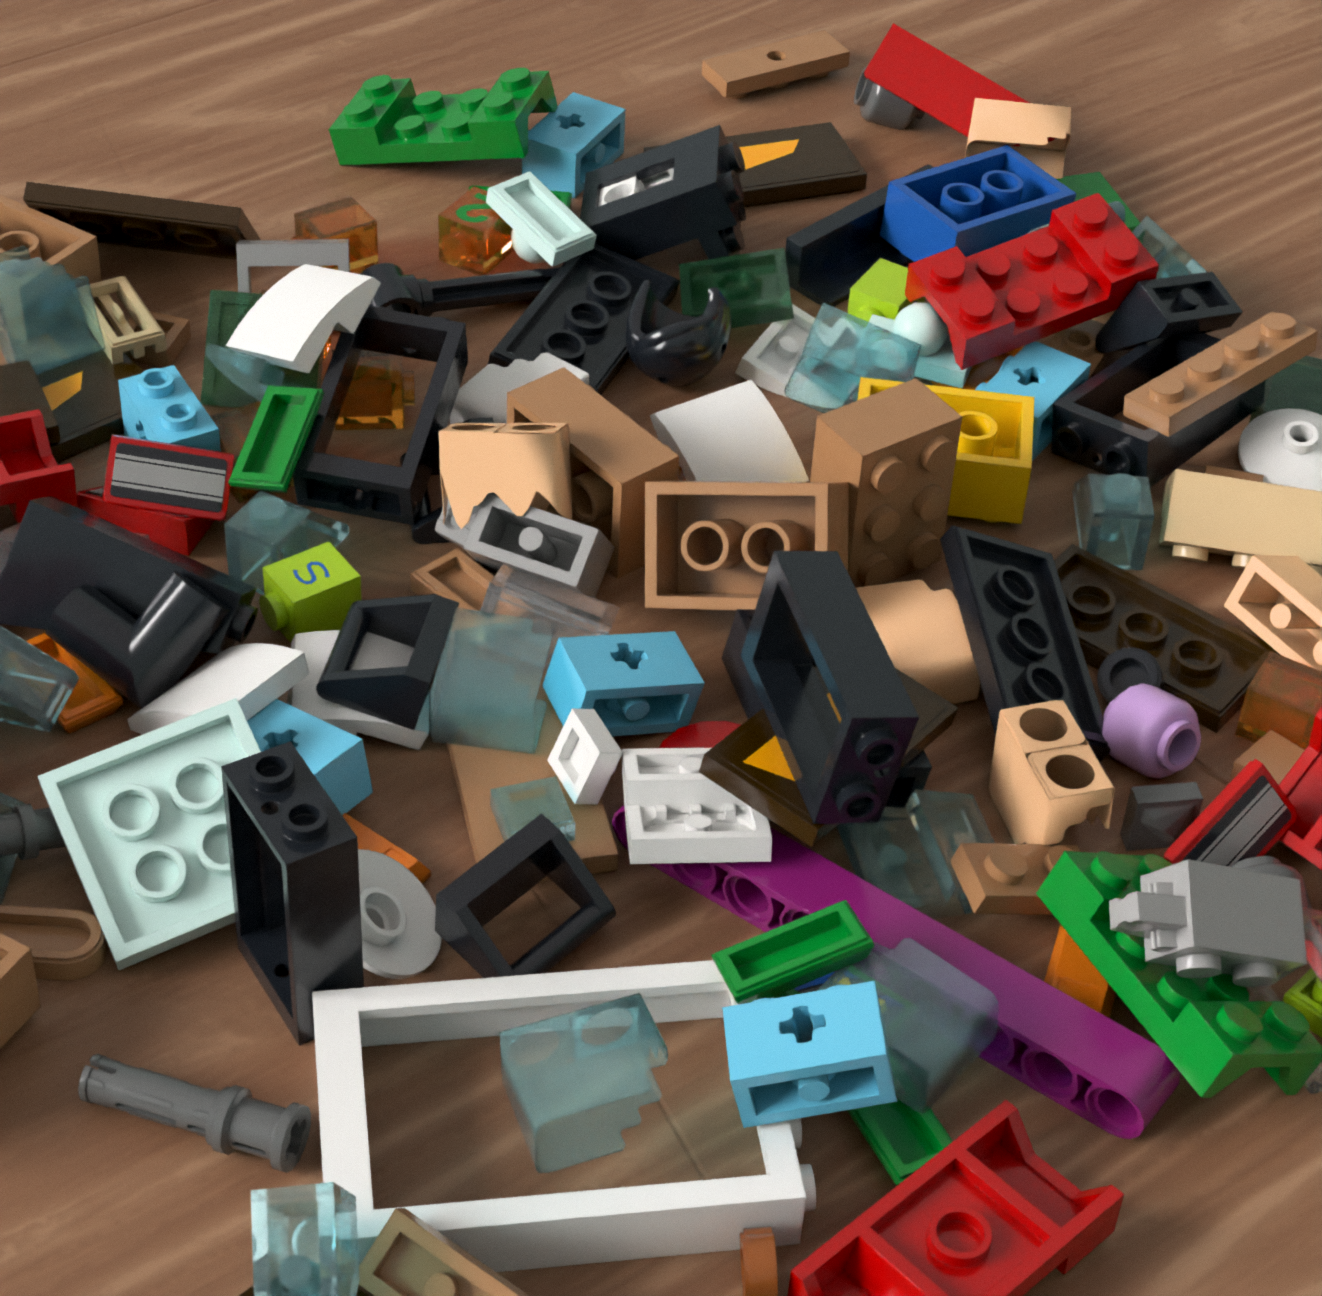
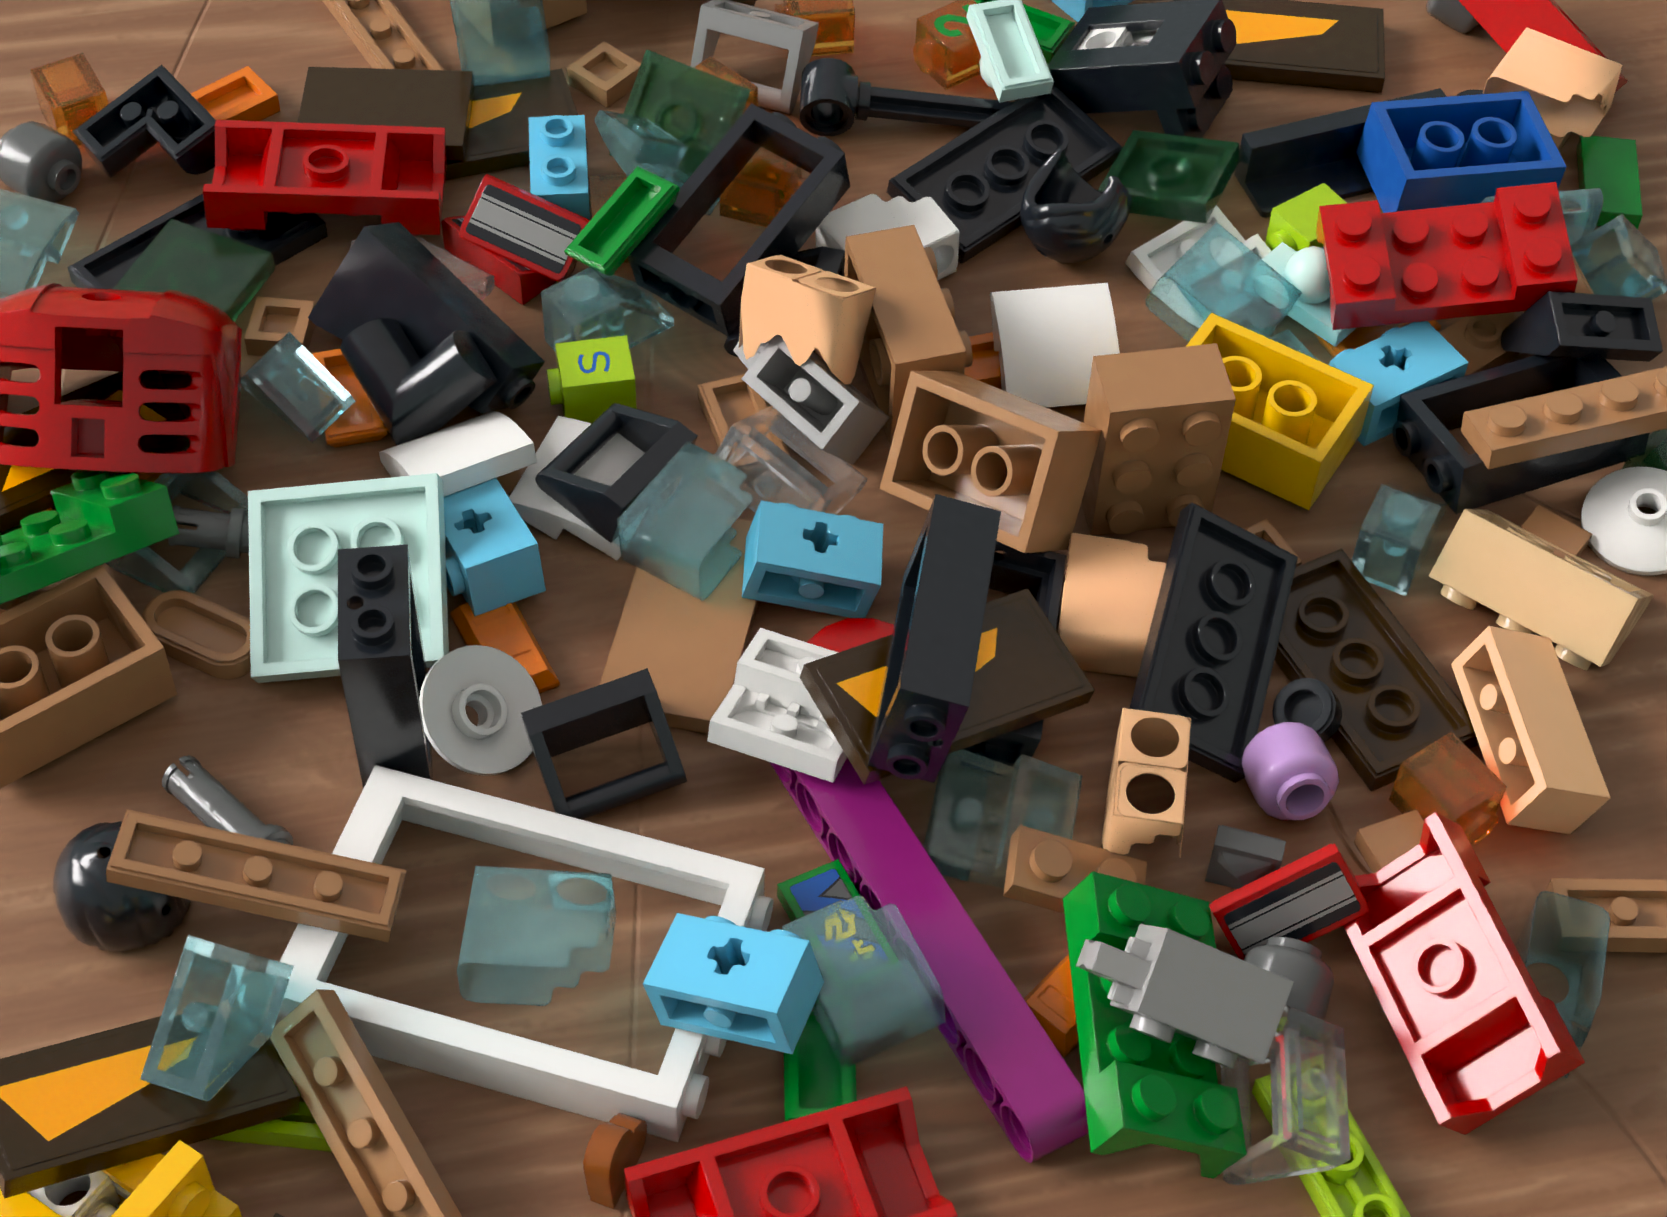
camera: 25 degrees right, 10 degrees up
tan tile [72,276,167,365] -> none
white slope [226,264,381,373] -> none
clear light blue tile [490,776,576,842] -> none
white plate [548,708,623,805] -> none
green tile [711,900,874,1004] -> none
none -> black piece [53,821,191,951]
none -> medium nougat tile [106,809,406,943]

